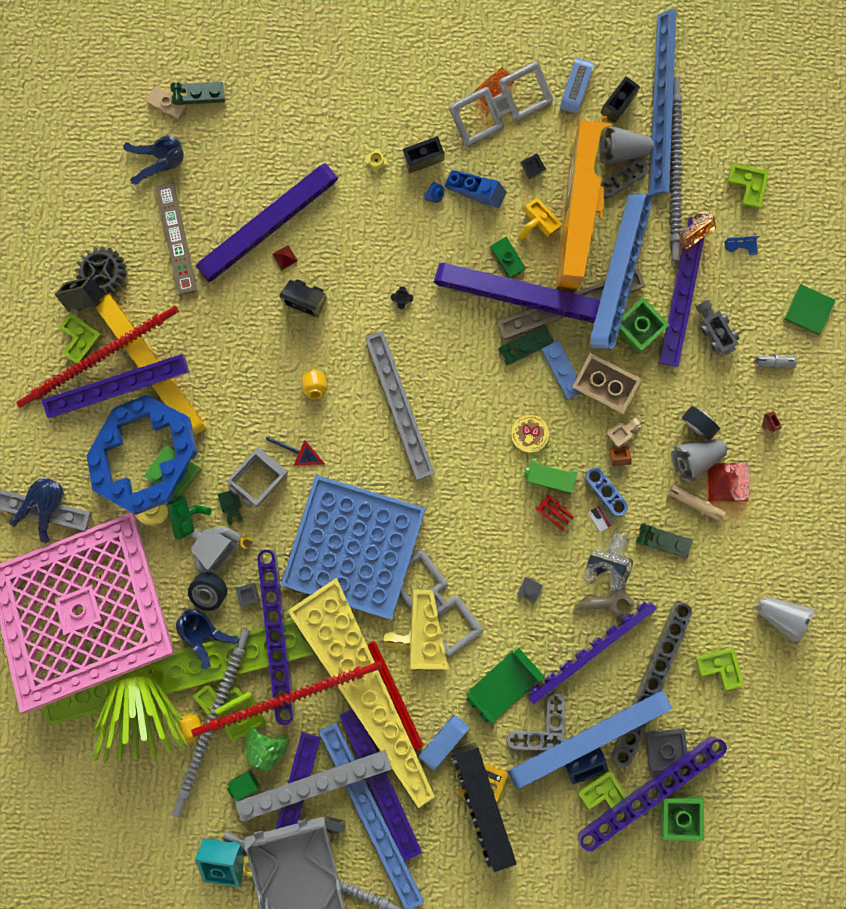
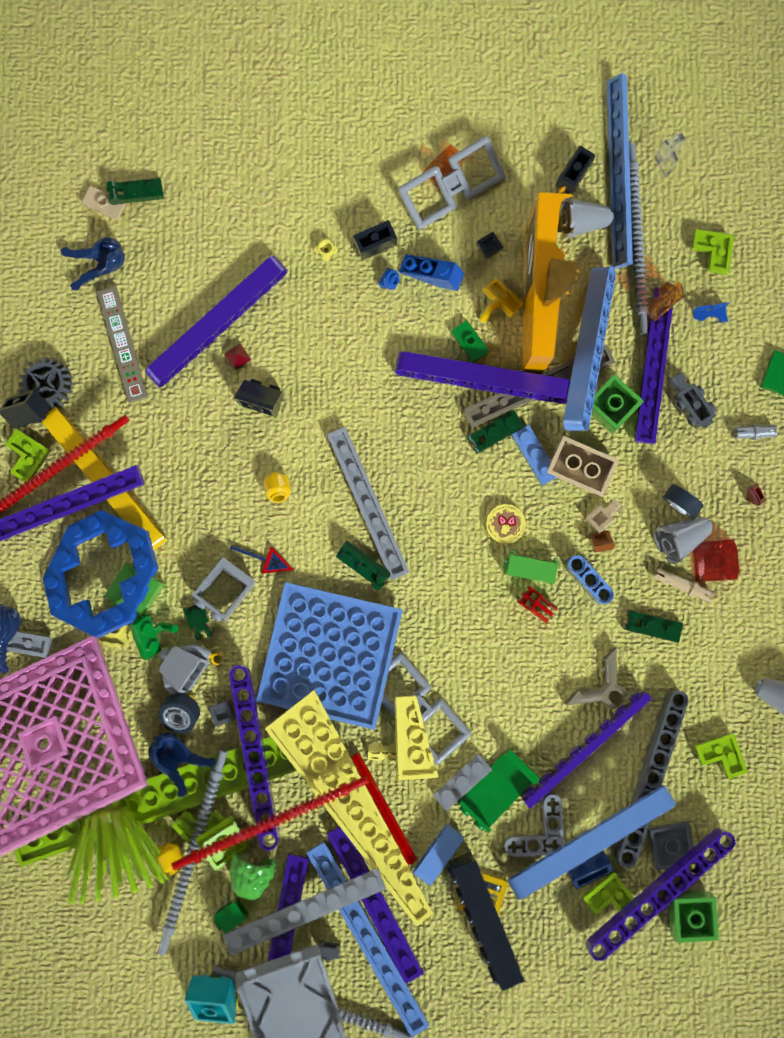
camera: 10 degrees left, 0 degrees up
black plate [391,286,413,309] -> none
dark grey plate [517,577,543,602] -> none
medium blue beam [559,58,594,114] -> none
clear connector [584,532,633,592] -> none
sticker [589,505,613,532] -> none
dark grey beam [601,160,648,199] -> none
none -> dark green plate [335,540,390,590]
none -> light grey plate [433,754,492,811]
none -> pearl gold slope [544,259,580,307]
none -> clear panel [654,133,686,177]

